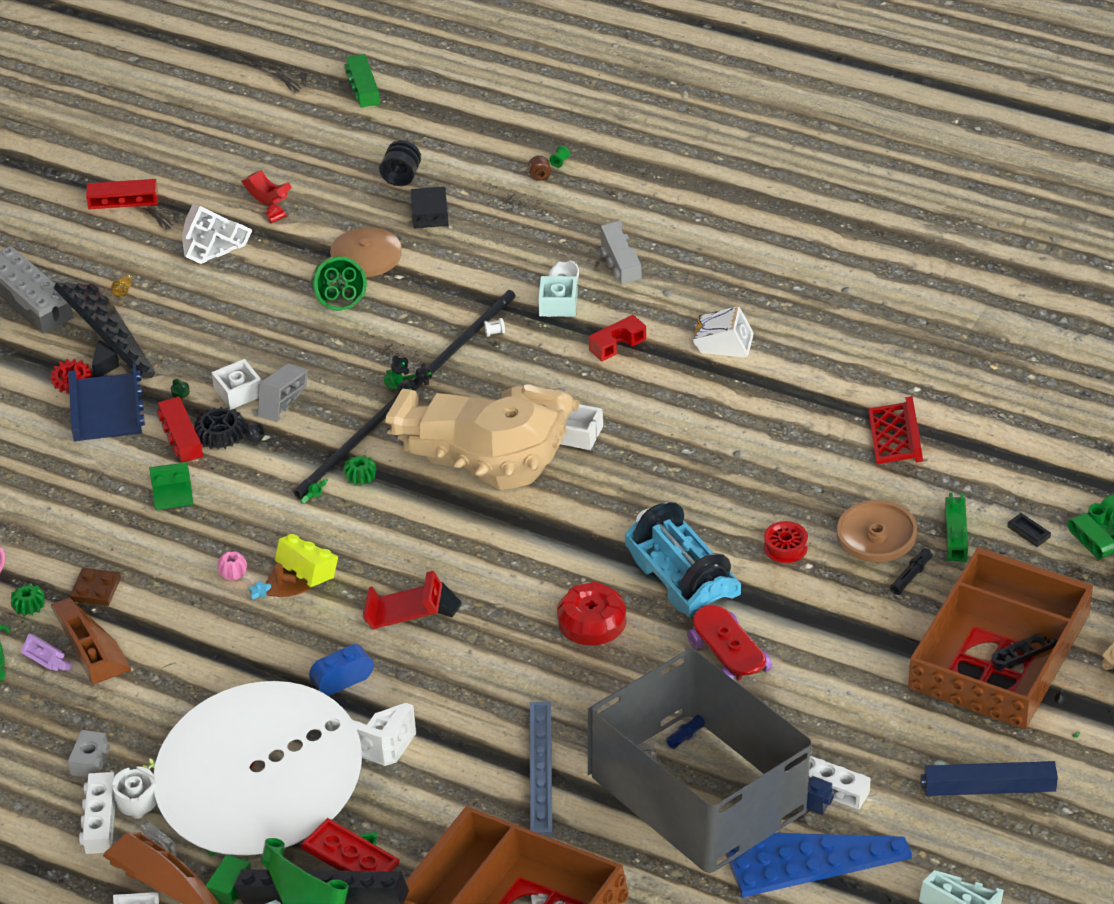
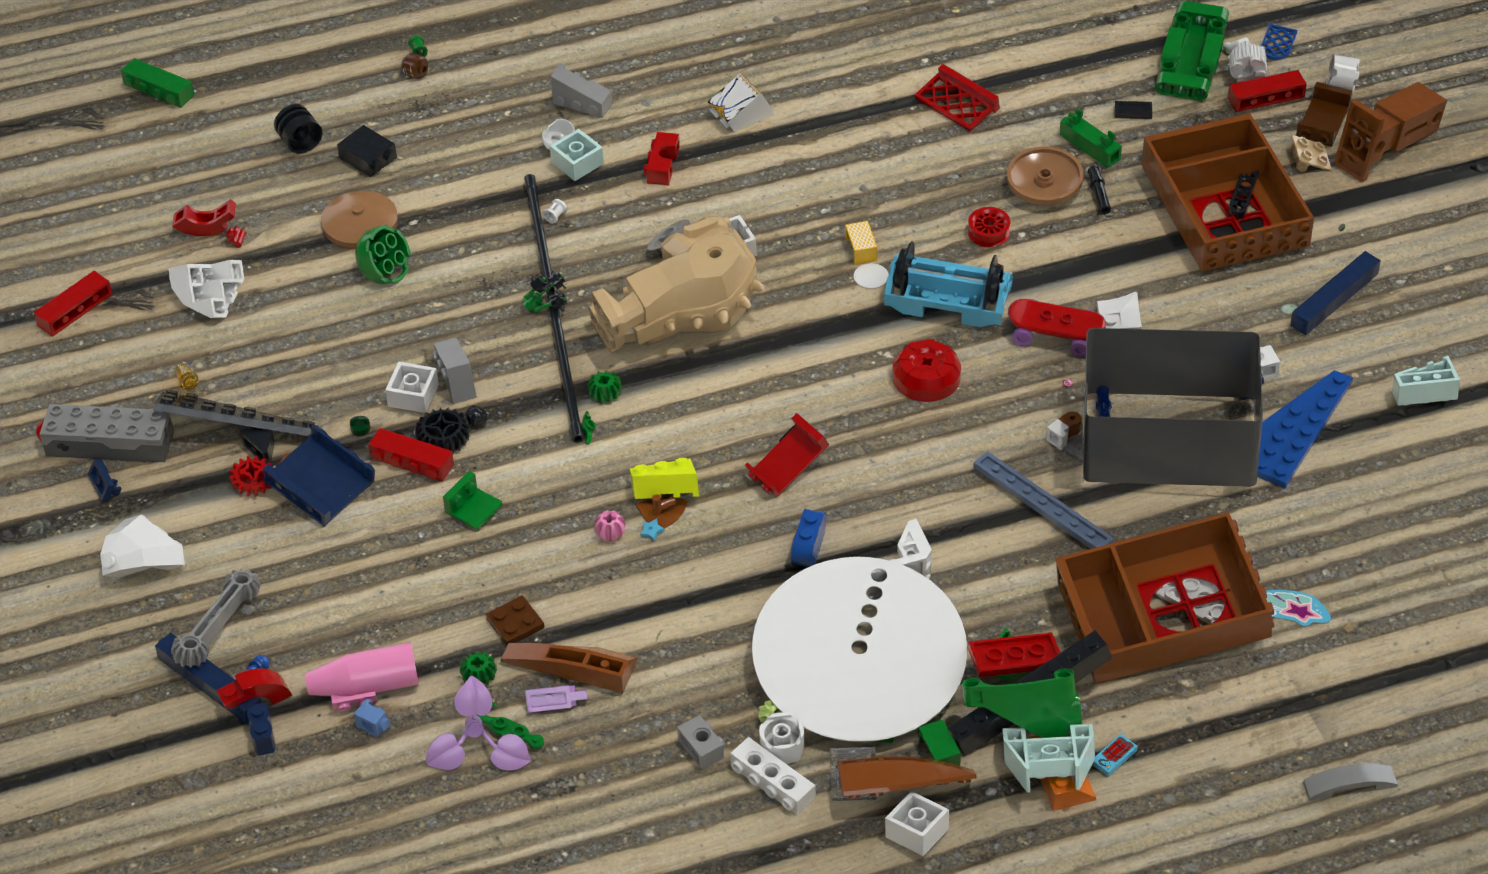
camera: 45 degrees left, 5 degrees up
none -> yellow panel [845,221,877,264]
none -> white plate [1097,292,1142,329]

